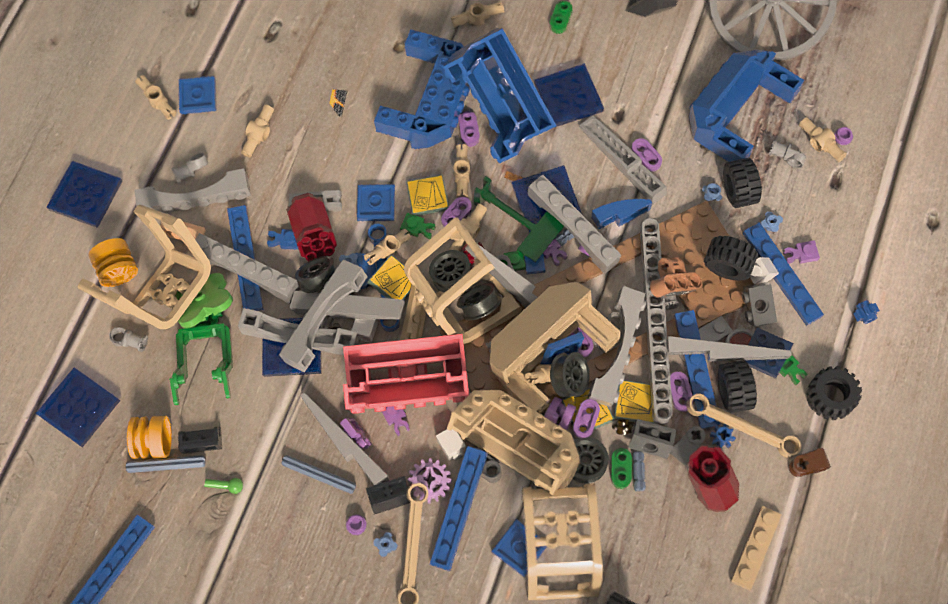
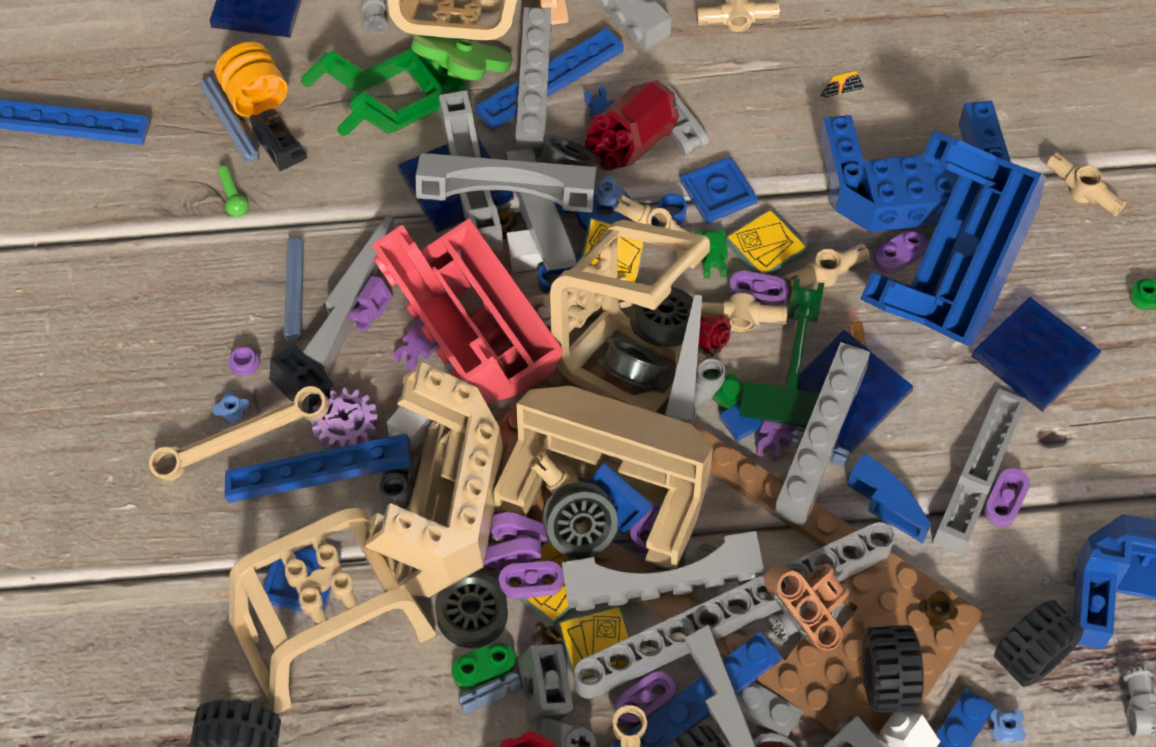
camera: 60 degrees right, 10 degrees down
medium blue plate [702,183,722,201] -> none
none -> dark brown plate [918,591,958,628]

